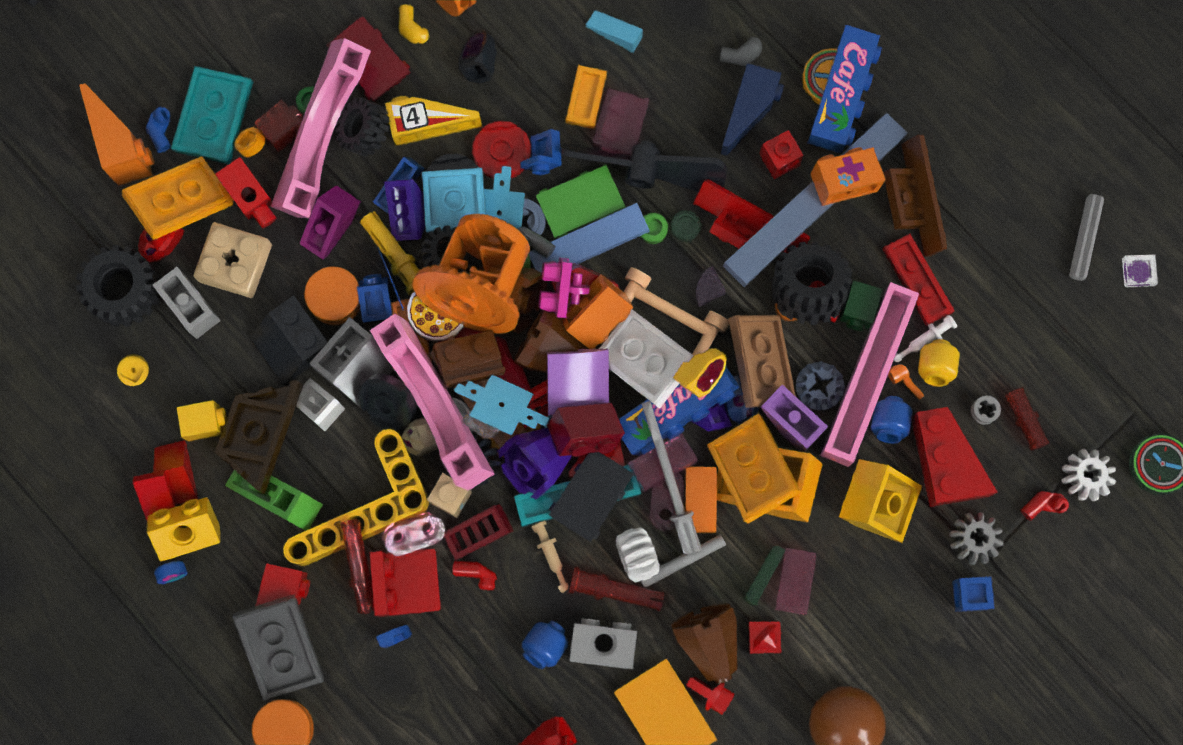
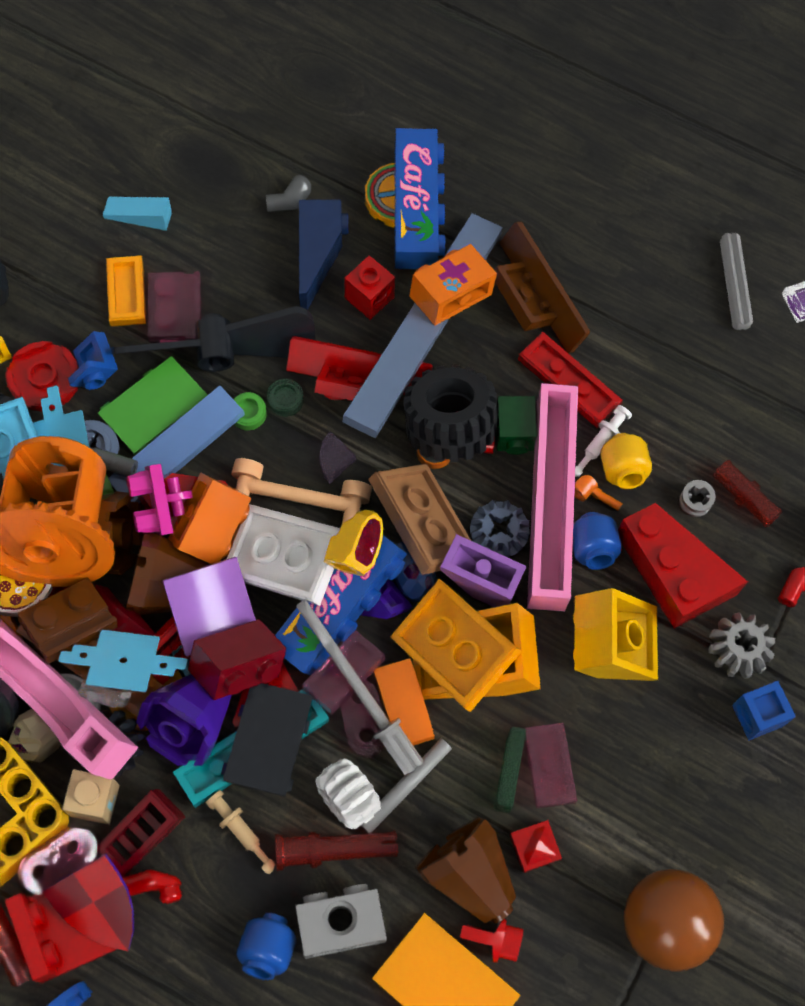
camera: 25 degrees left, 10 degrees down
none -> shield [42,854,134,951]

